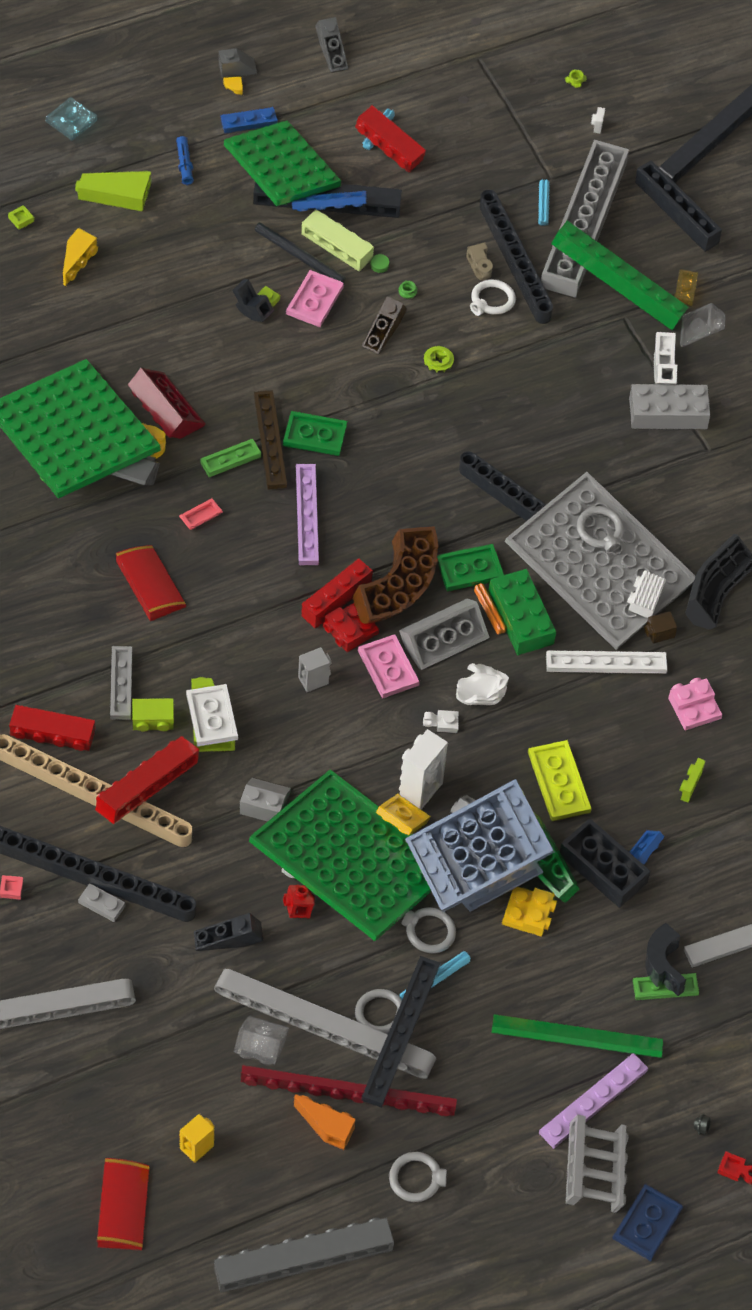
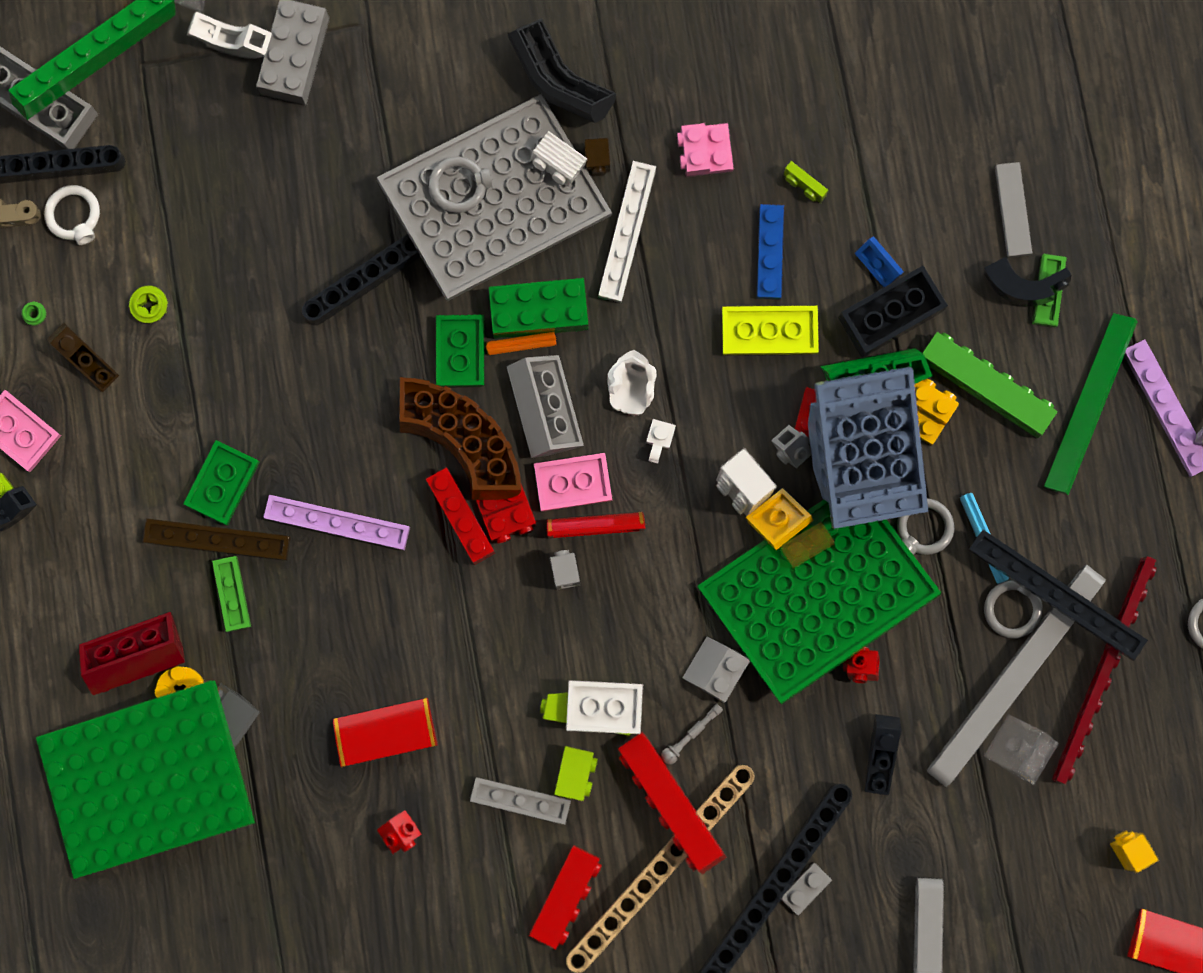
camera: 70 degrees left, 25 degrees up
coral tile [179,498,223,530] -> none
orange slope [294,1094,355,1150] -> none
none -> red brick [377,810,422,854]
none -> red slope [547,512,645,539]
none -> light grey piece [661,703,723,764]
none -> blue plate [757,204,784,300]
none -> clear yellow plate [780,522,834,568]
none -> bright green brick [923,332,1058,439]

